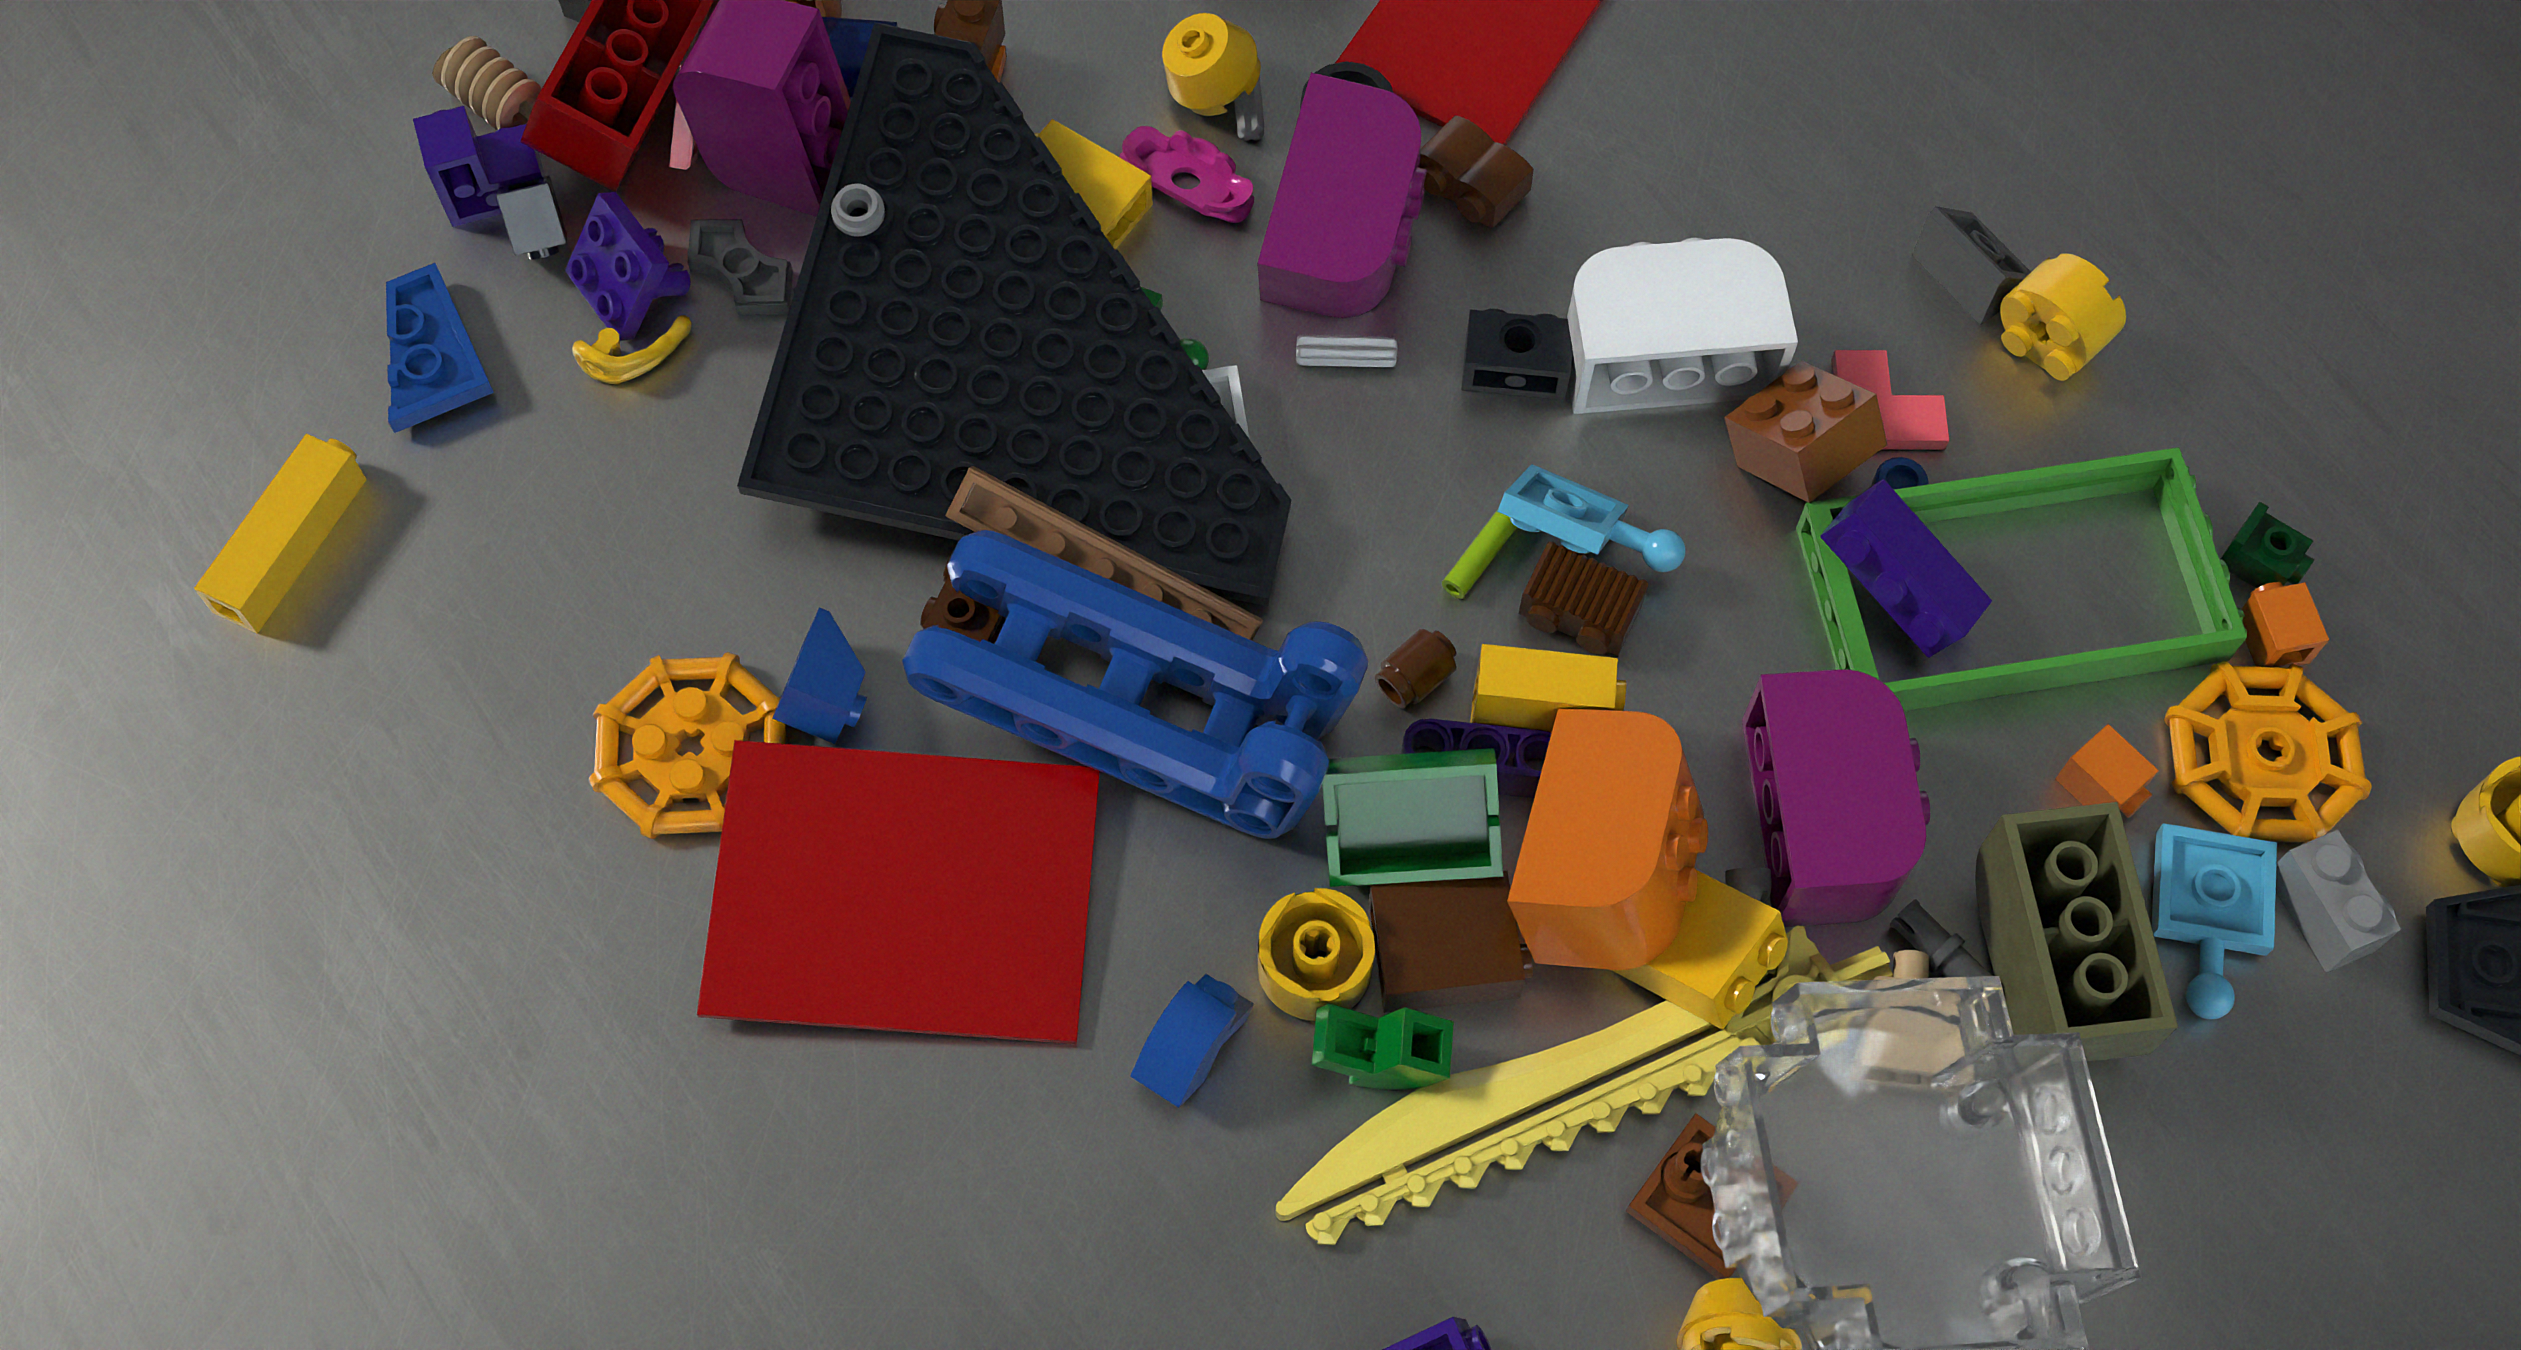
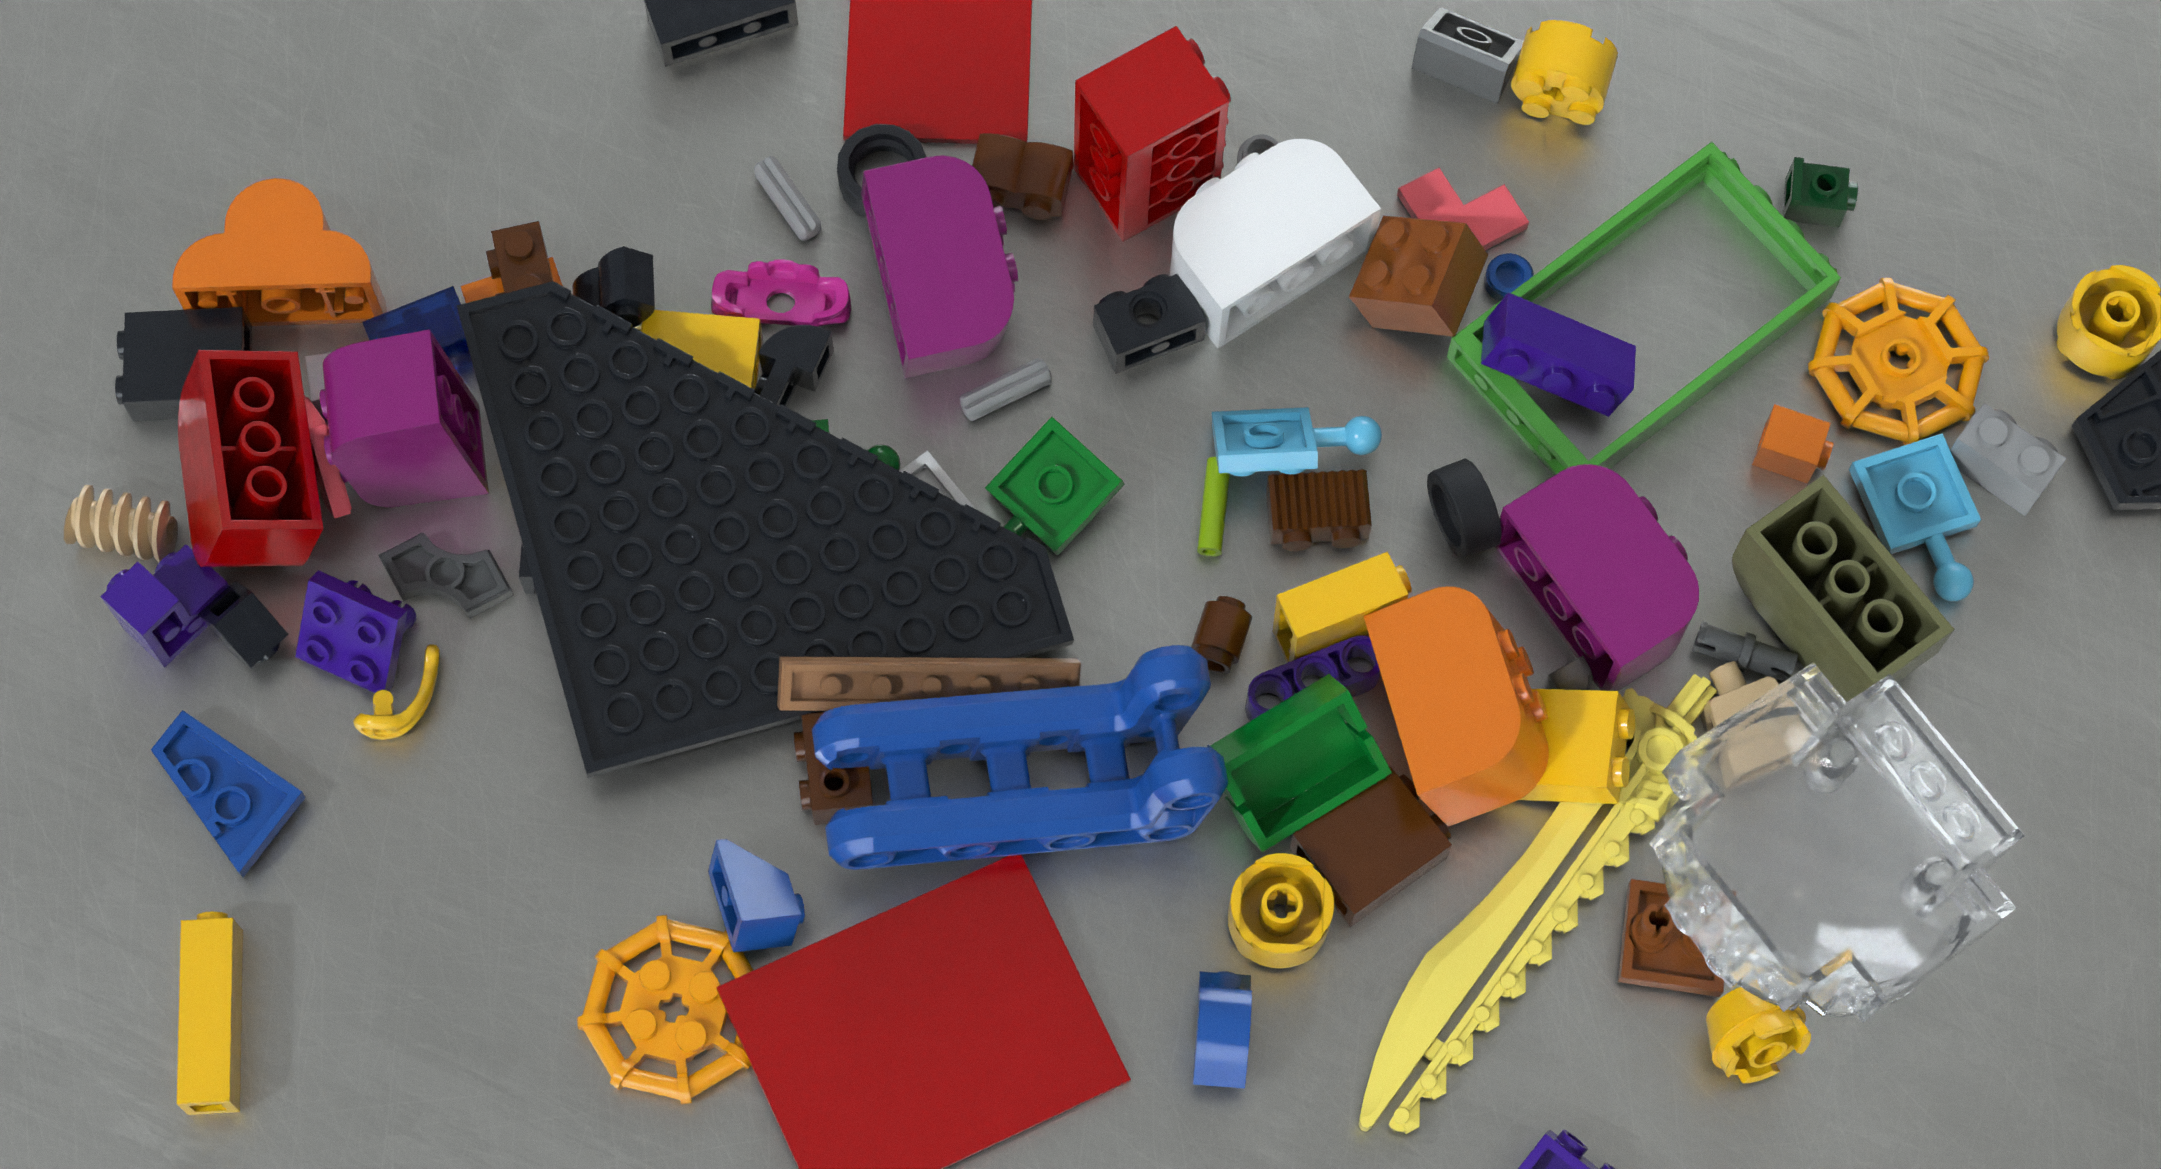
camera: 30 degrees left, 5 degrees up
light grey plate [831,184,885,236] -> none
yellow cone [1162,13,1261,116] -> none
green brick [1311,1004,1454,1090] -> none
orange brick [2241,582,2329,668] -> none
none -> black brick [572,246,655,327]
none -> black brick [755,325,834,407]
none -> green plate [985,417,1125,556]
none -> red brick [1073,26,1231,242]
none -> black tyre [1427,458,1502,559]

